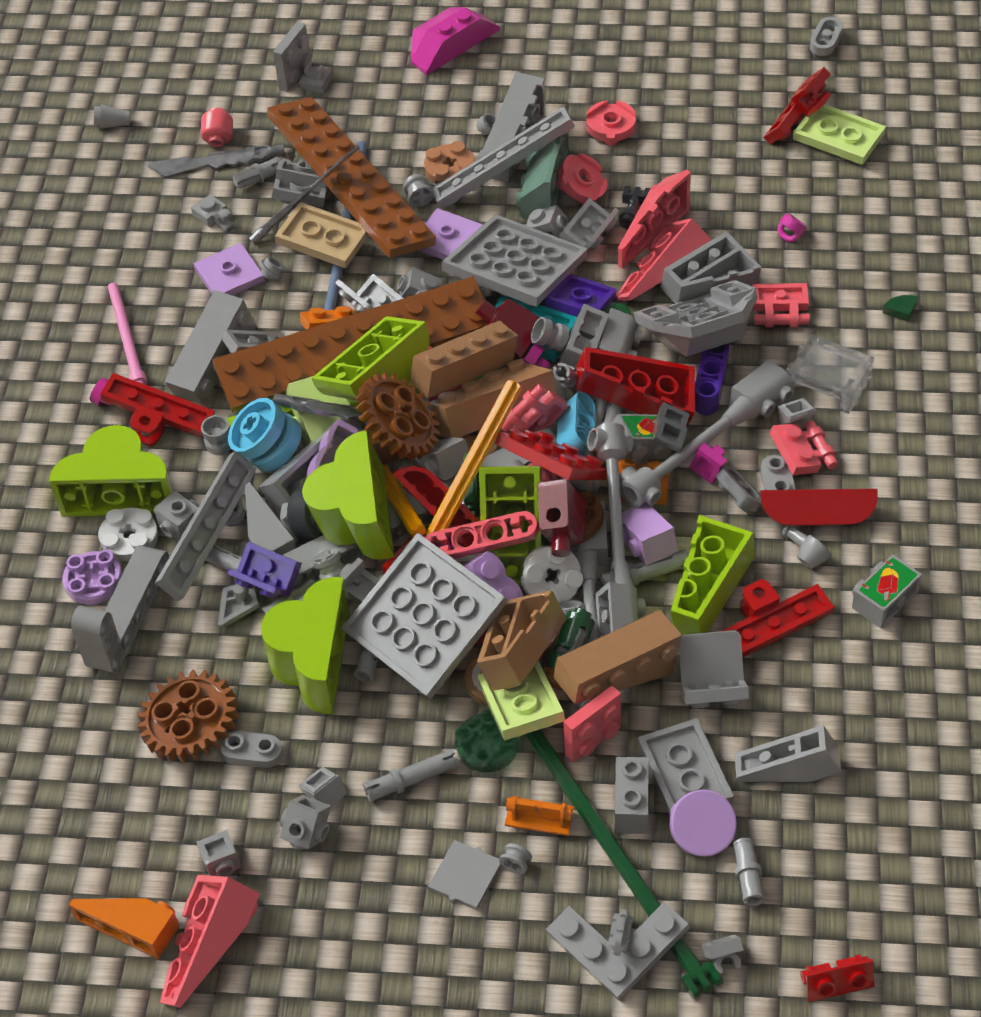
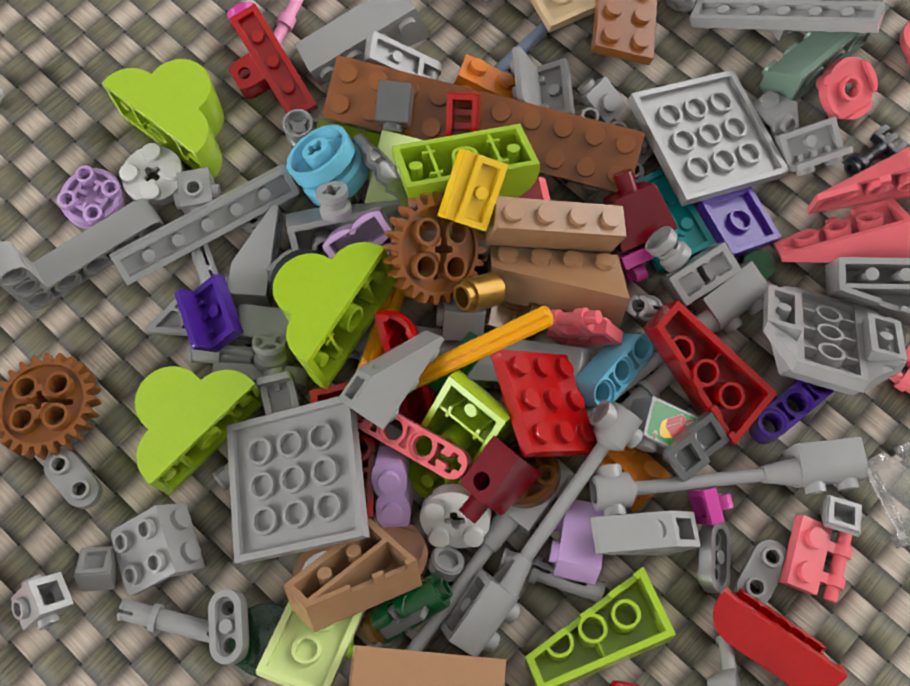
camera: 35 degrees right, 20 degrees up
lavender plate [418,208,483,260] -> none
none -> light grey bracket [111,503,206,596]
none -> light grey plate [208,589,249,665]
none -> light grey wheel [315,181,352,222]
none -> light grey slope [338,330,444,430]
none -> dark grey brick [375,80,415,132]
none -> yellow plate [437,148,508,232]
none -> red slope [445,90,482,137]
none -> pearl gold brick [453,272,506,313]
none -> light grey slope [590,511,701,556]

